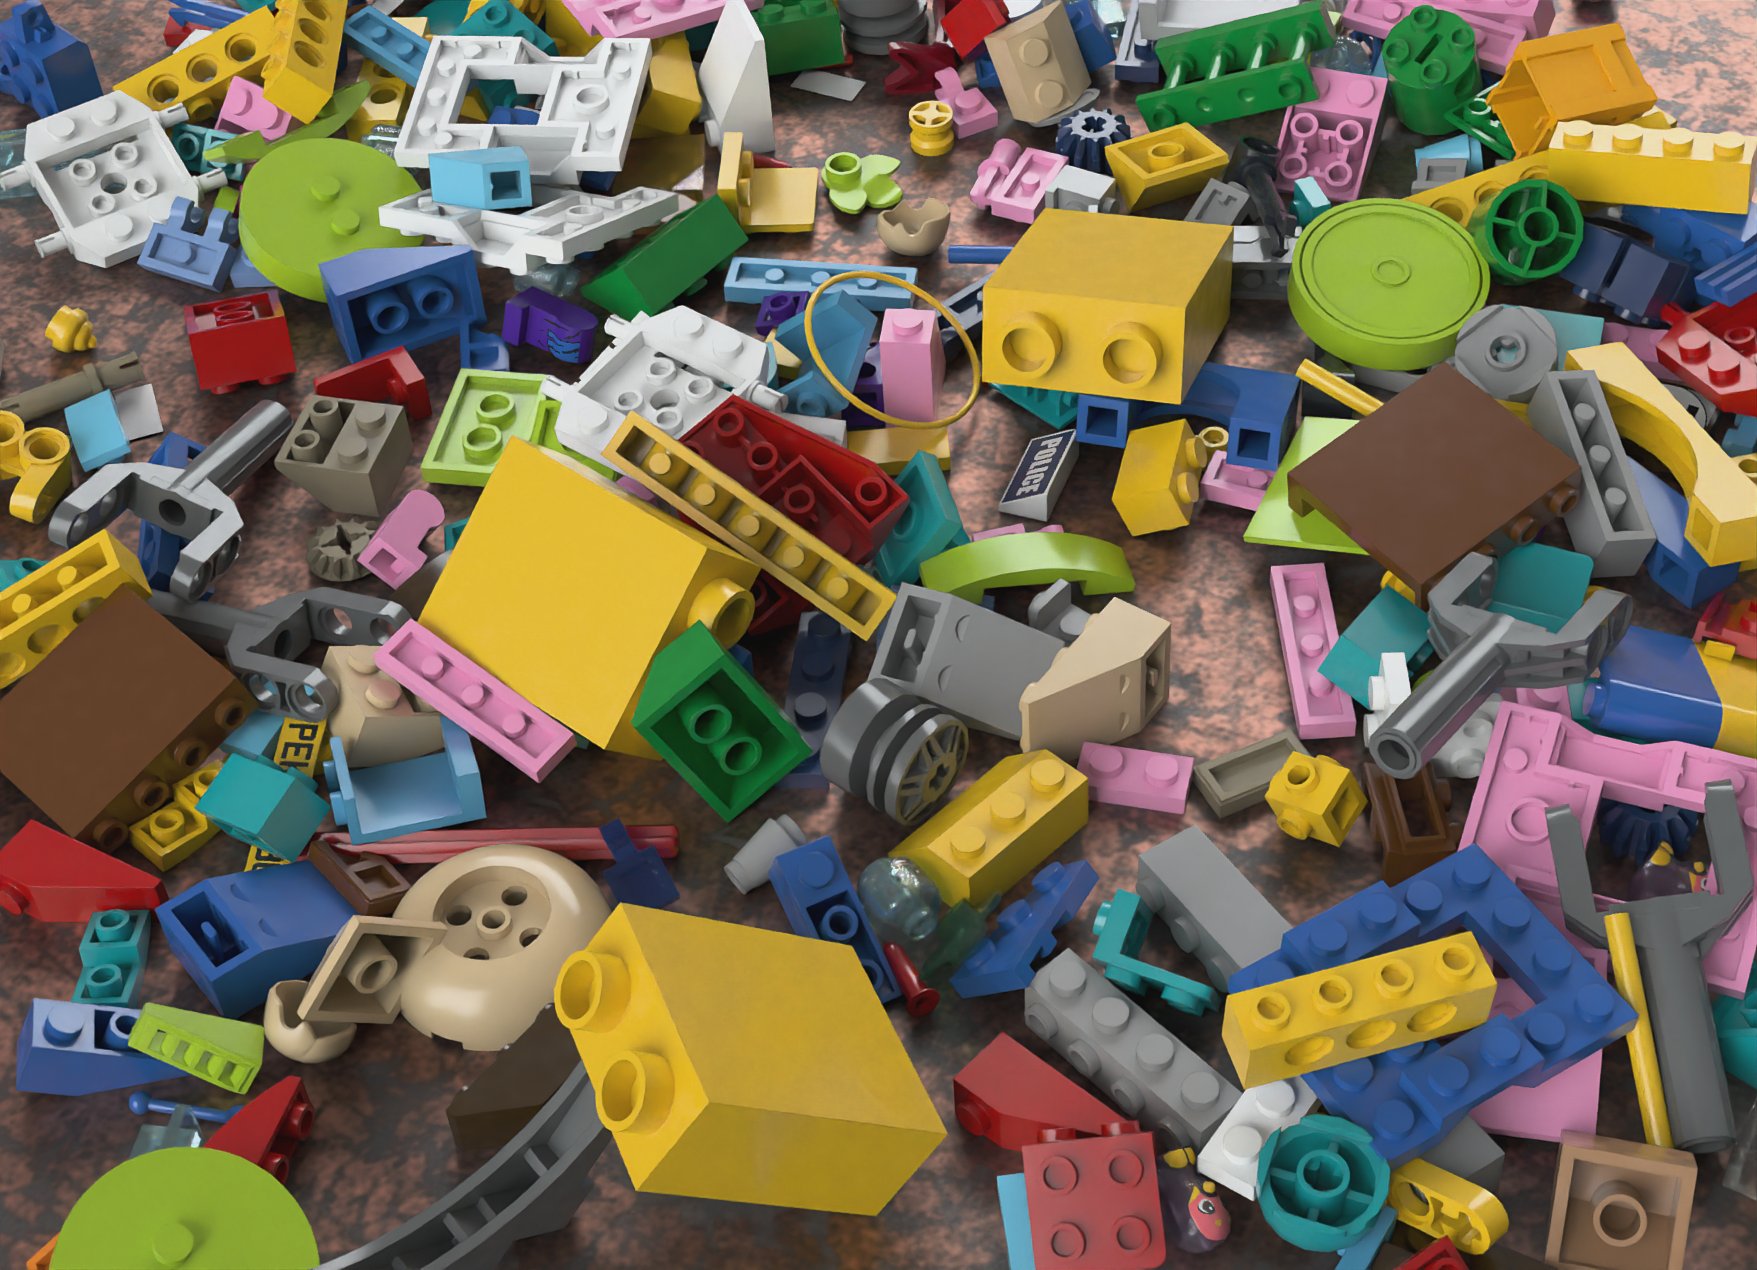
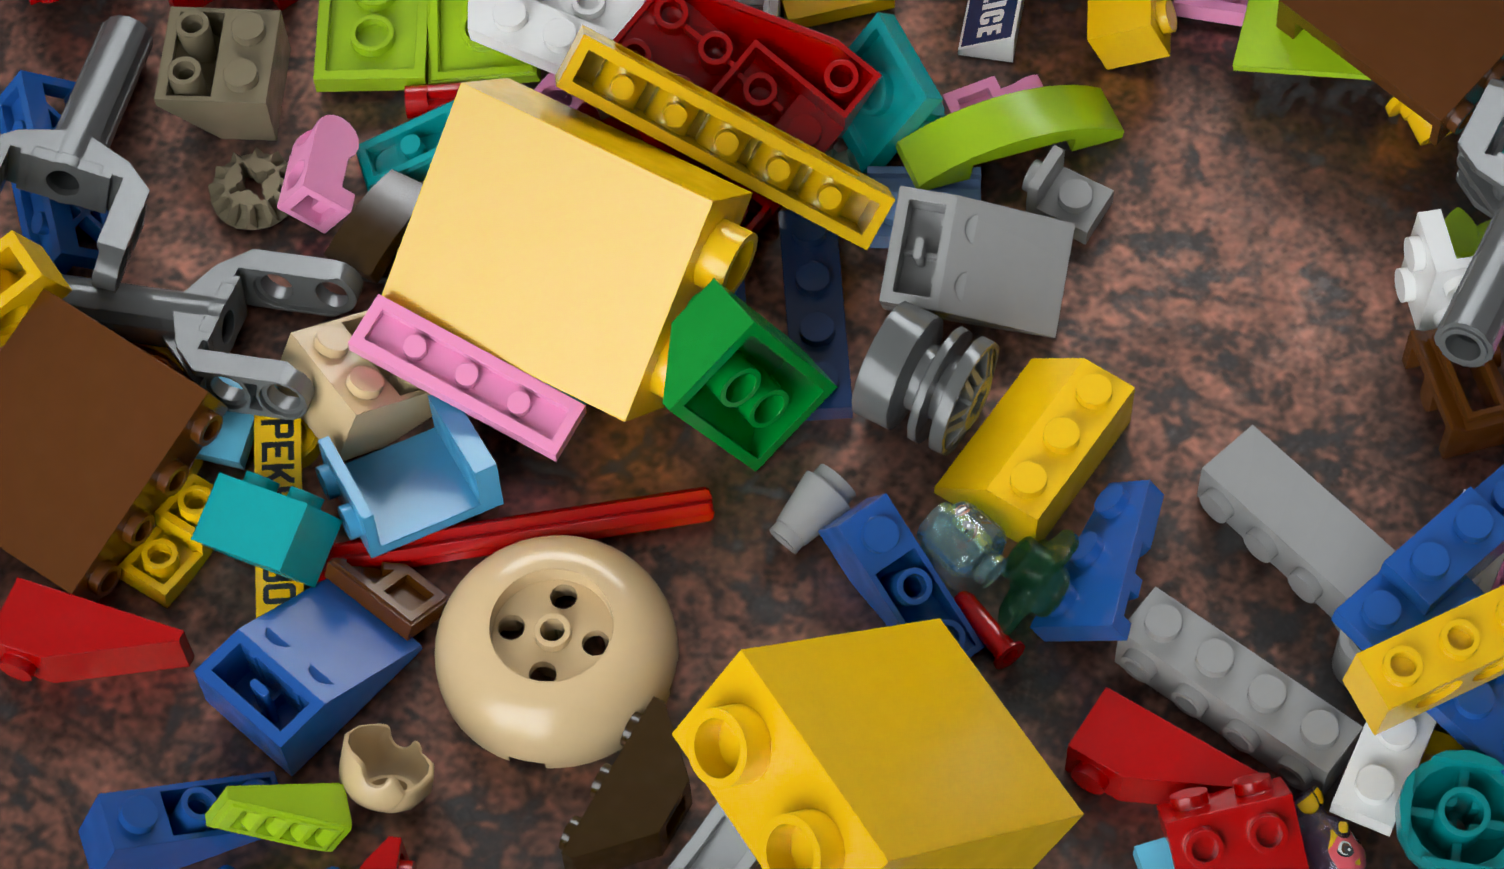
camera: 10 degrees left, 15 degrees up
teal slope [70,909,151,1009] -> none
tan slope [296,915,448,1024] -> none
clear blue plate [598,818,681,910] -> none
tan slope [1019,597,1171,763] -> none
bright pink plate [1076,742,1194,814] -> none
teal bracket [1092,888,1223,1017] -> none
dark tan tile [1192,729,1312,819] -> none
yellow brick [1264,751,1368,847] -> none
bright pink plate [1270,563,1356,740] -> none
teal brick [1317,585,1435,711] -> none

